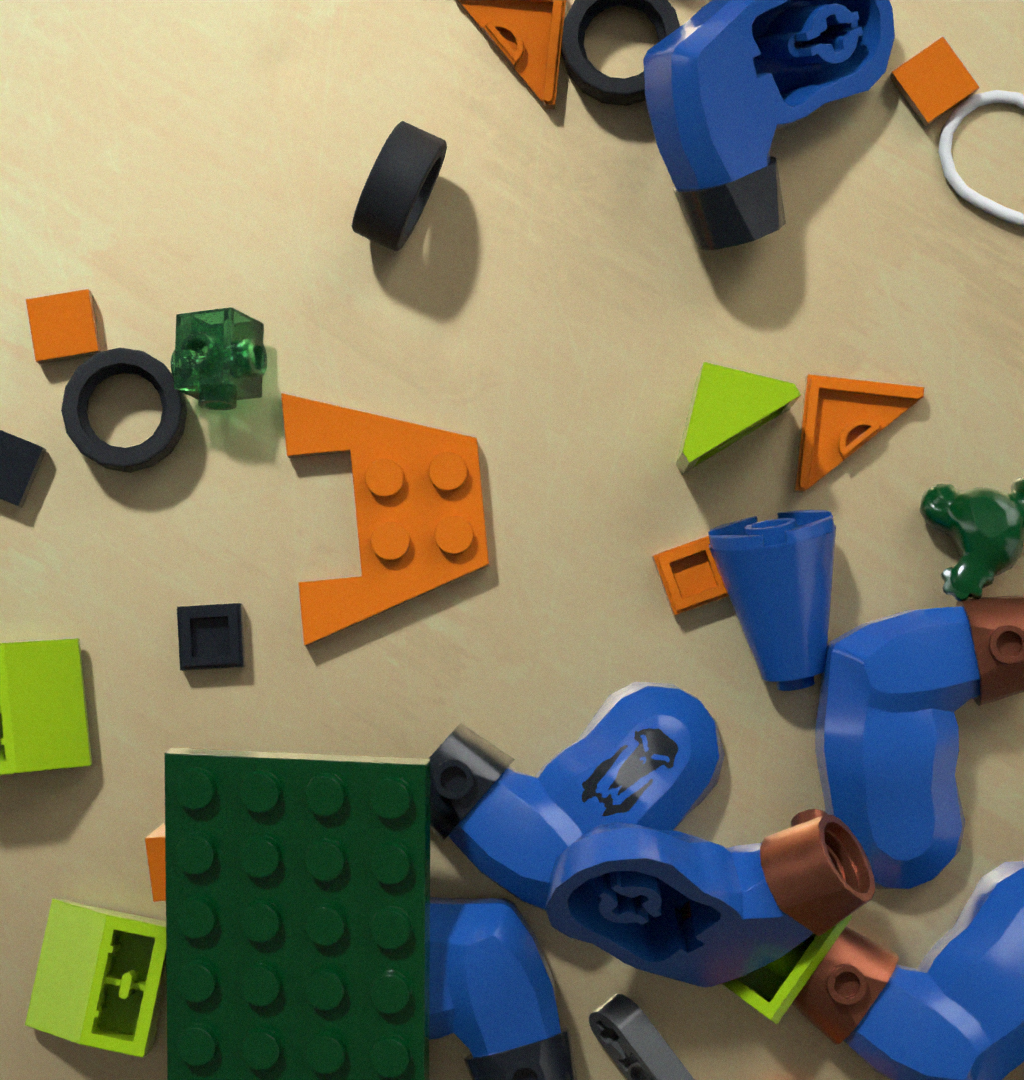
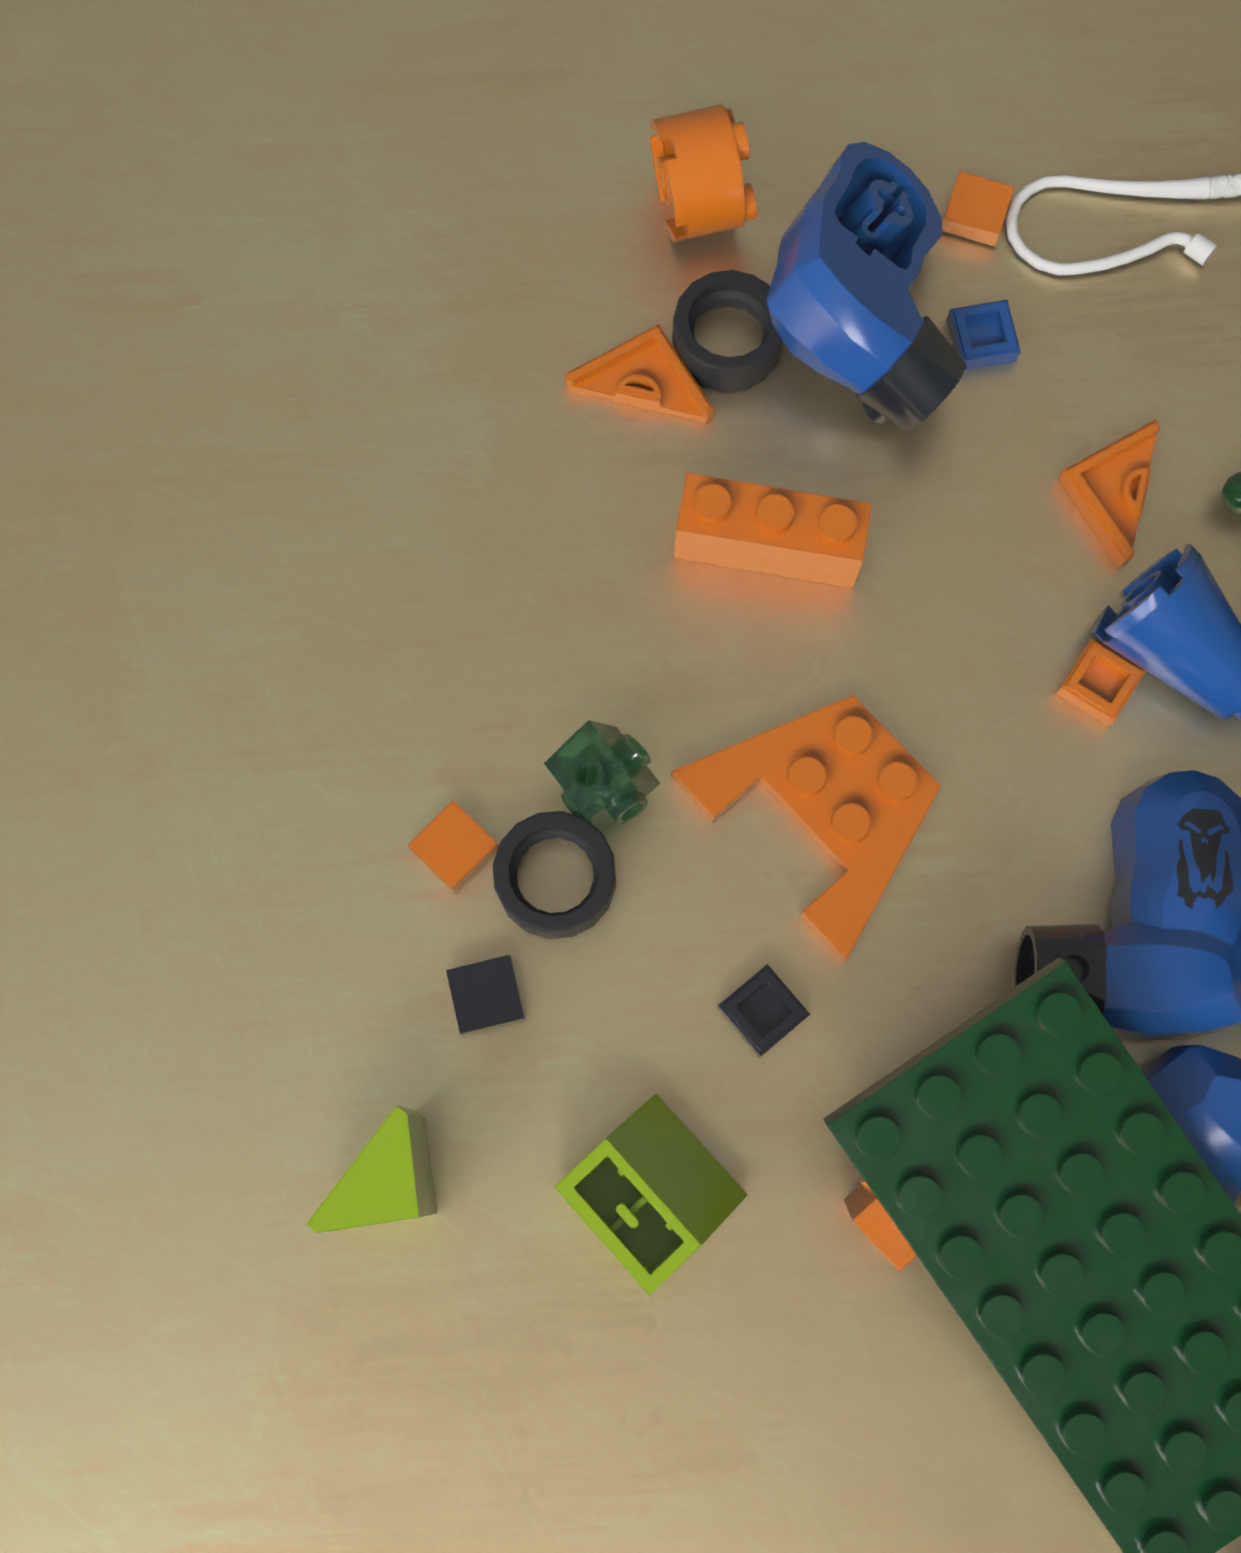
camera: 35 degrees left, 10 degrees down
lime slope [25,898,167,1058] -> none
black tyre [352,121,447,251] -> none
lime slope [676,362,801,475] -> none
none -> orange brick [674,473,872,589]
none -> blue tile [946,300,1021,370]

